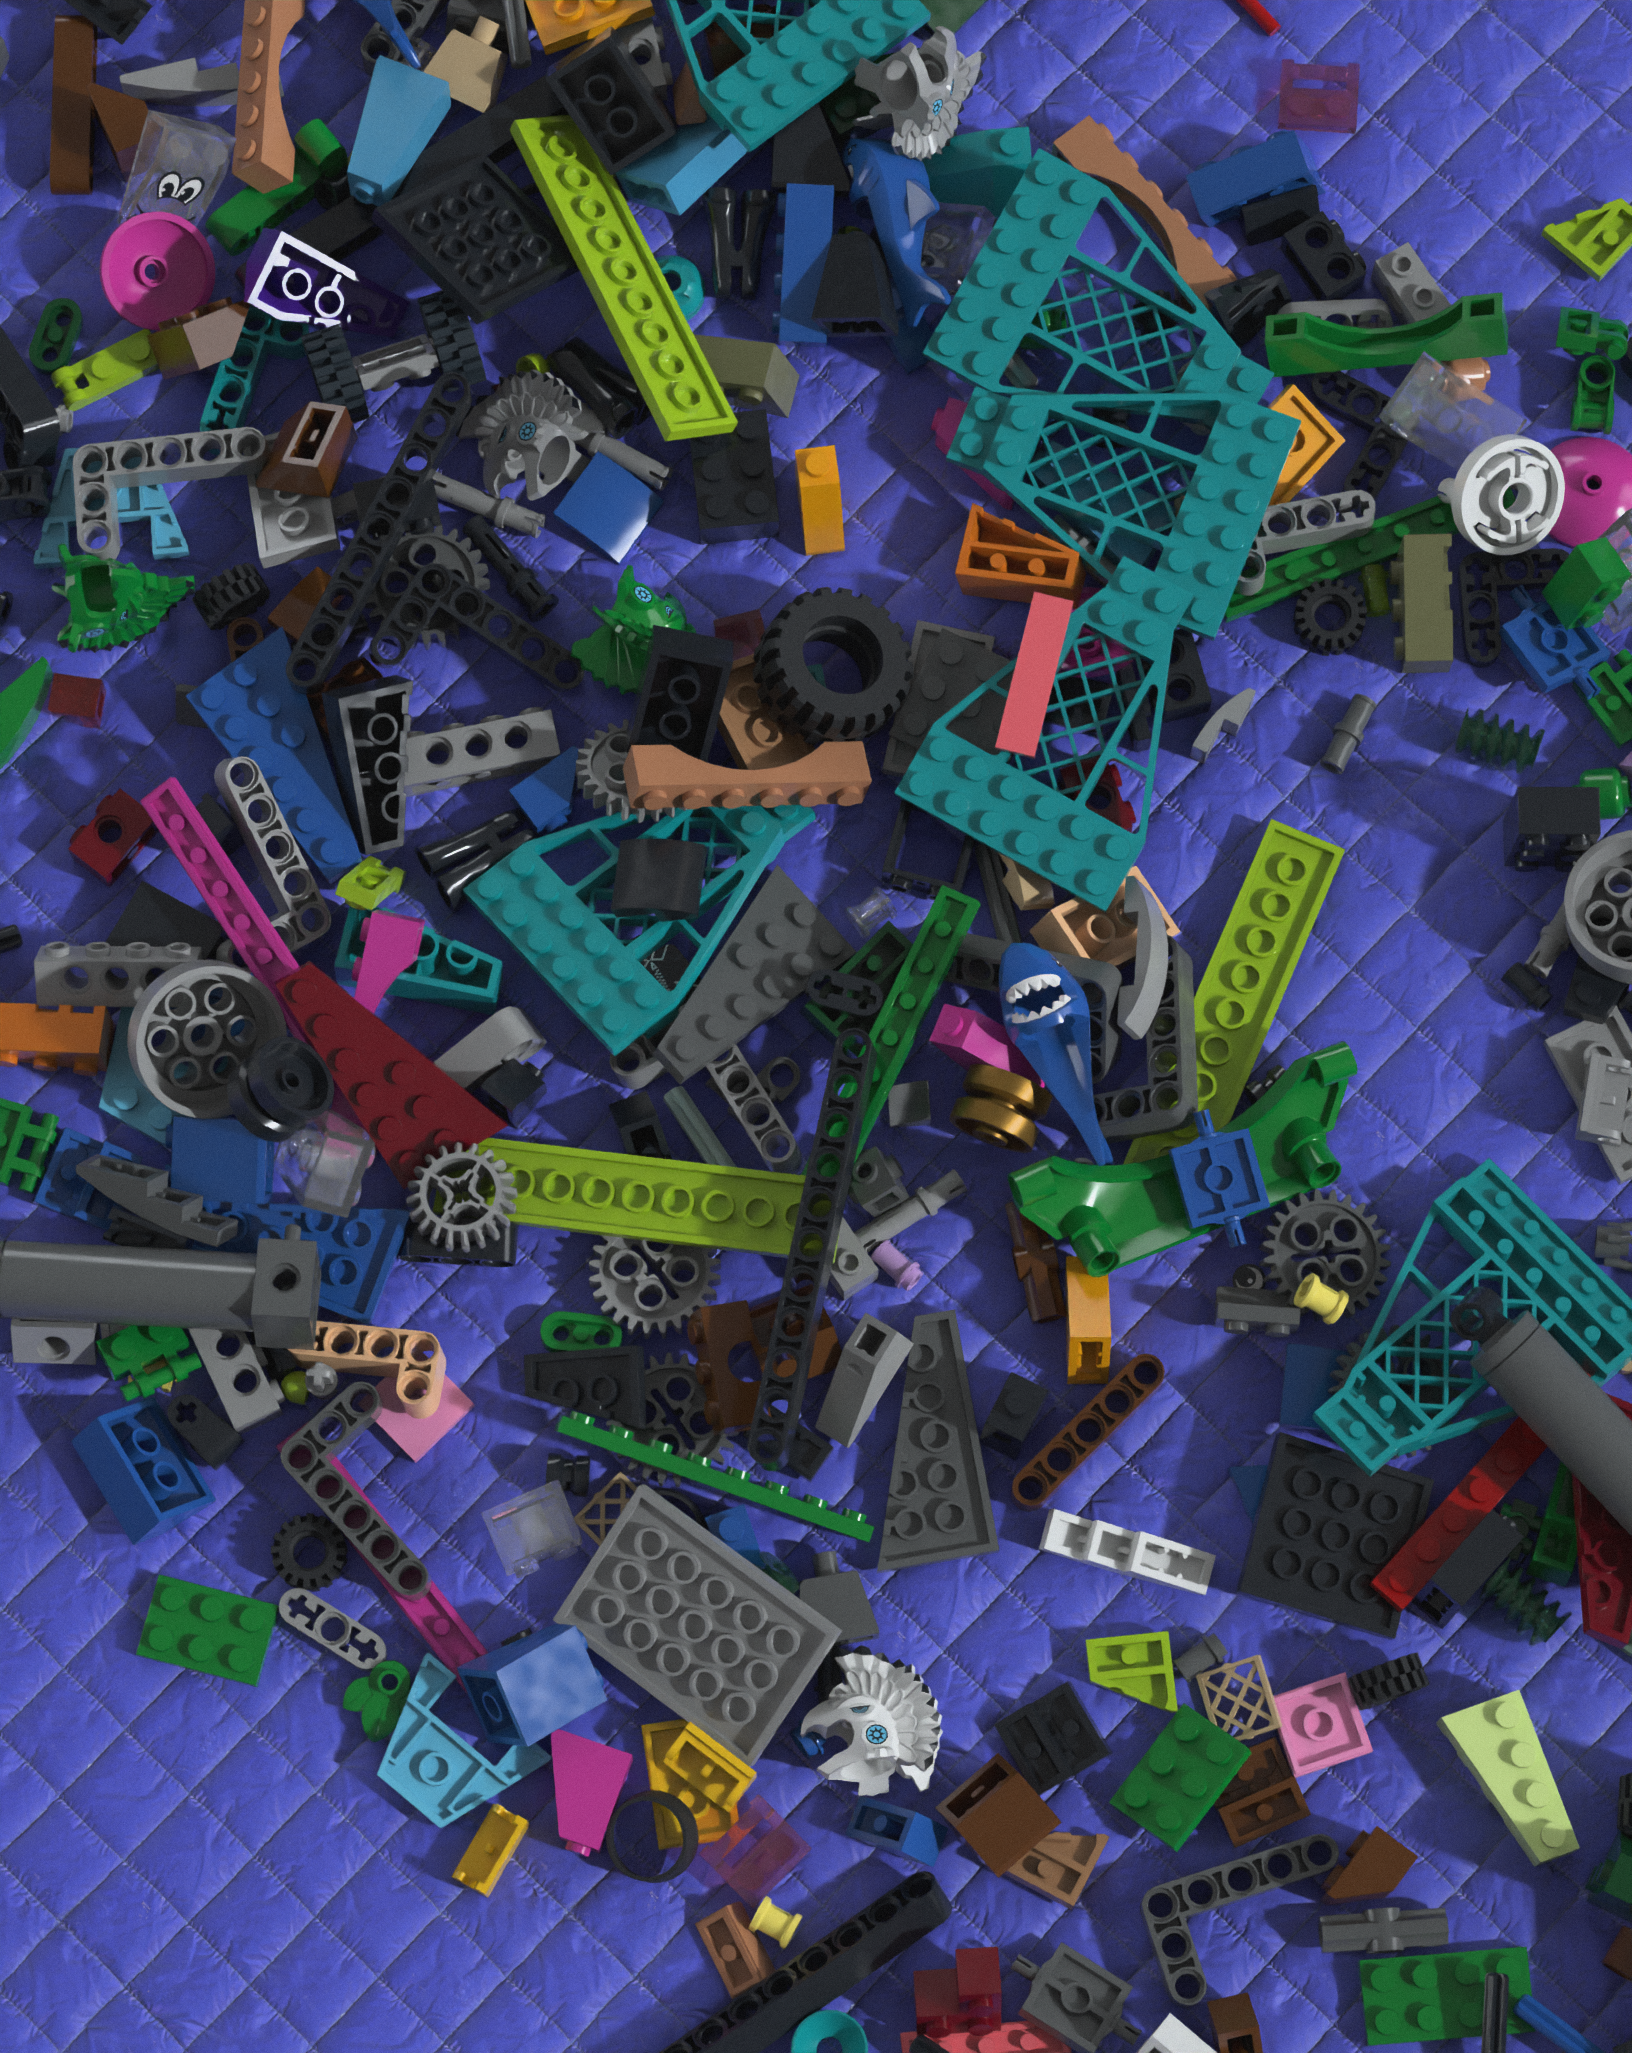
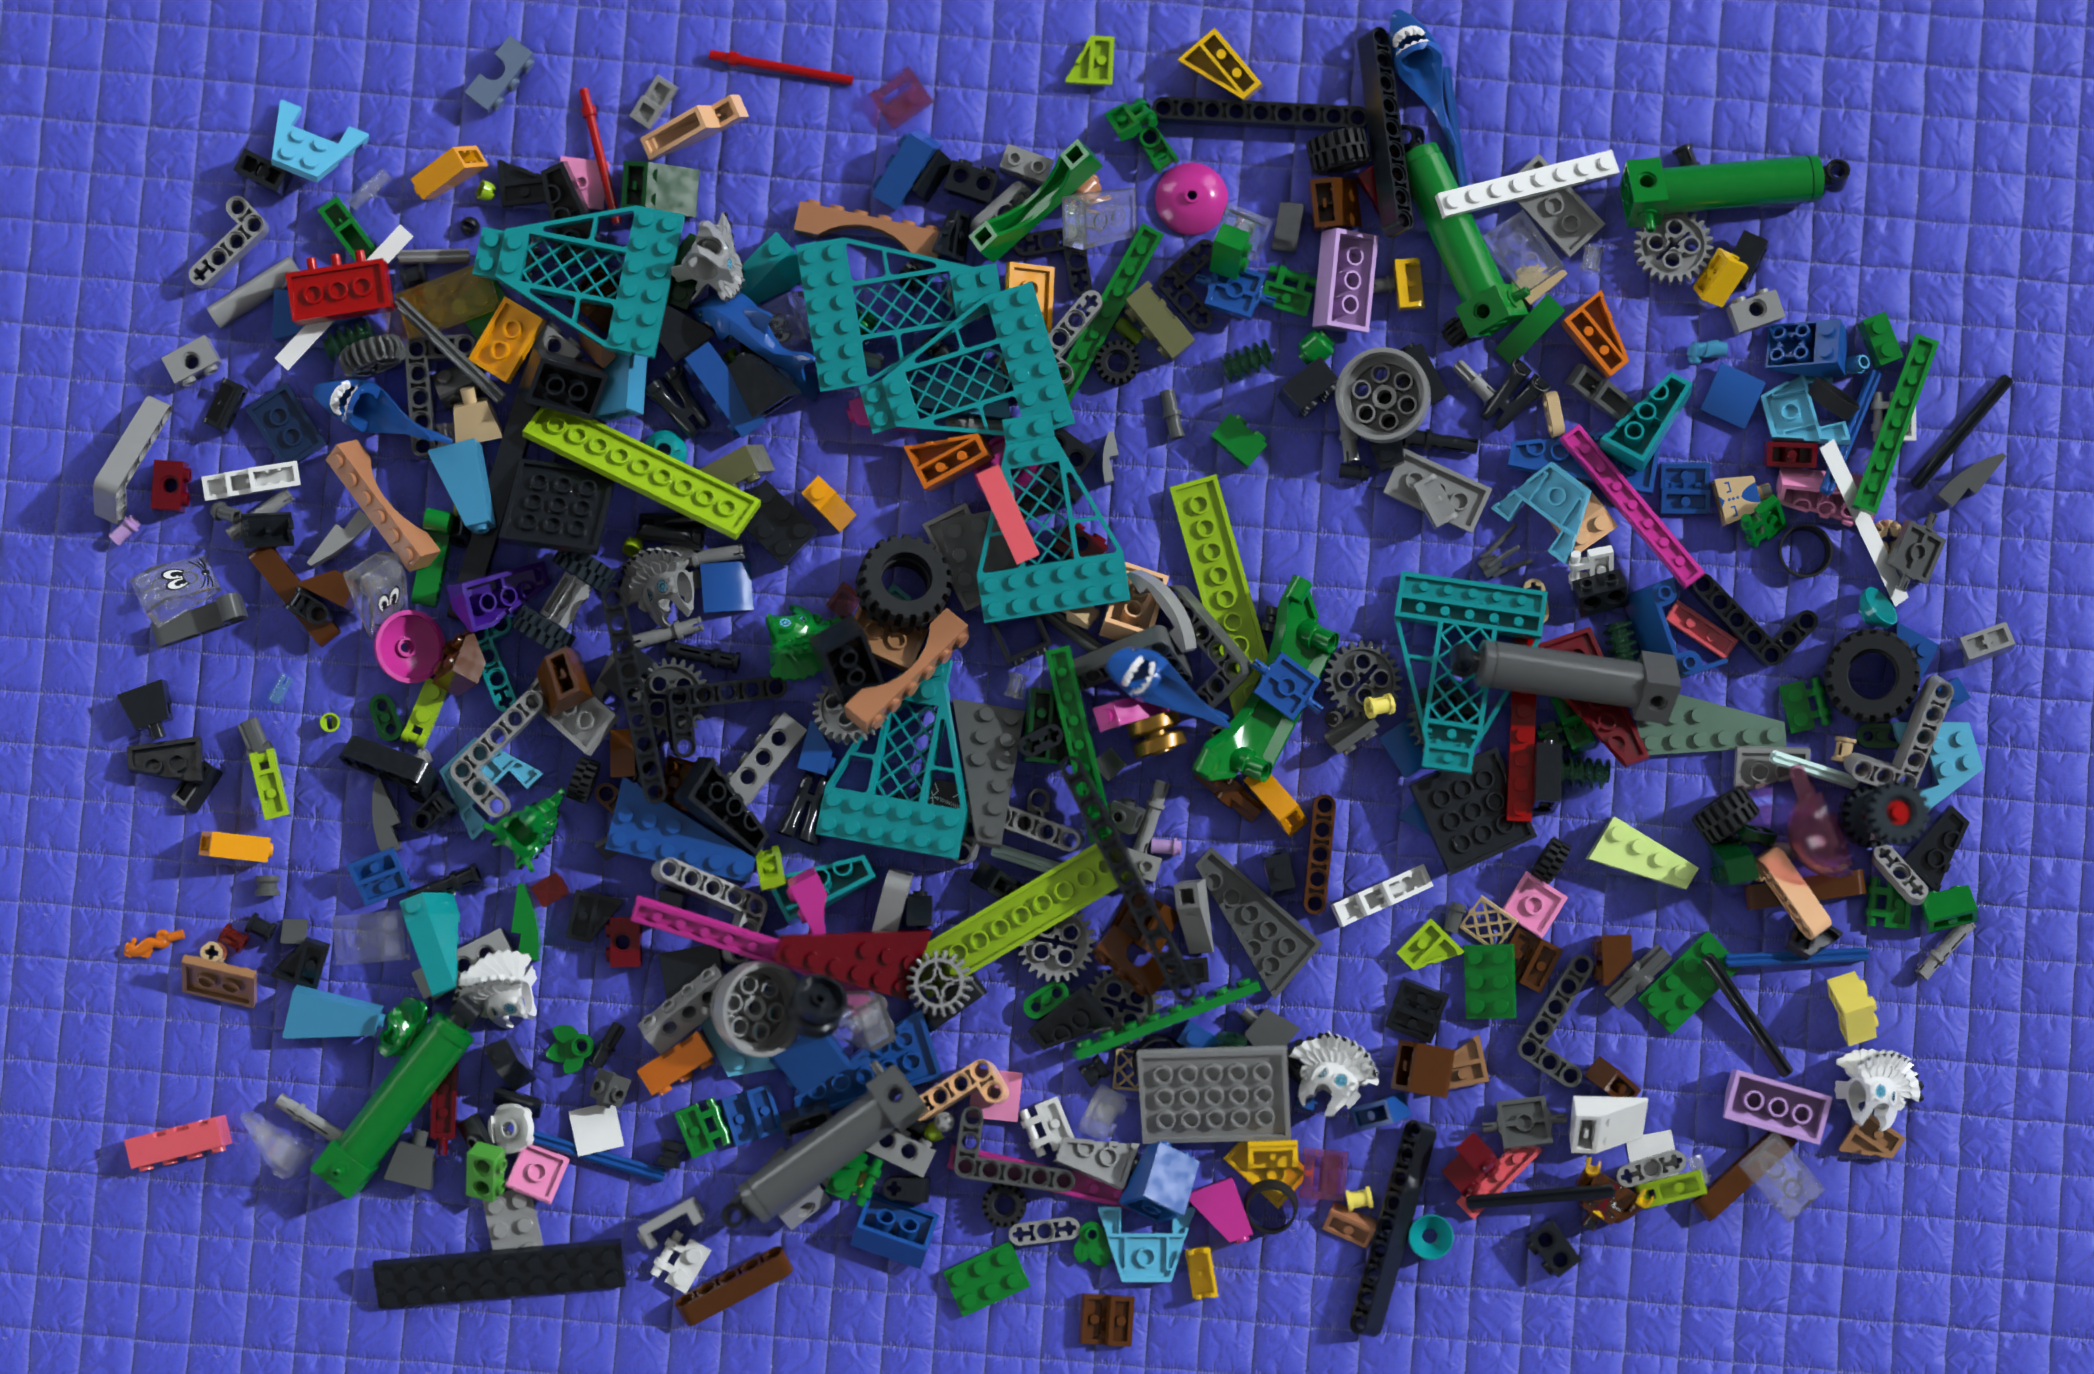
camera: 40 degrees left, 10 degrees up
dark grey slope [76,1154,238,1247] -> none
black slope [611,839,707,922] -> none
white piece [1438,434,1565,555] -> none
none -> black piece [284,586,333,627]
none -> black wing [565,889,623,943]
none -> white plate [1019,1096,1074,1158]
none -> light grey wing [1054,1137,1139,1190]
none -> reddish brown slope [1078,1293,1135,1347]
none -> green brick [1210,413,1267,469]

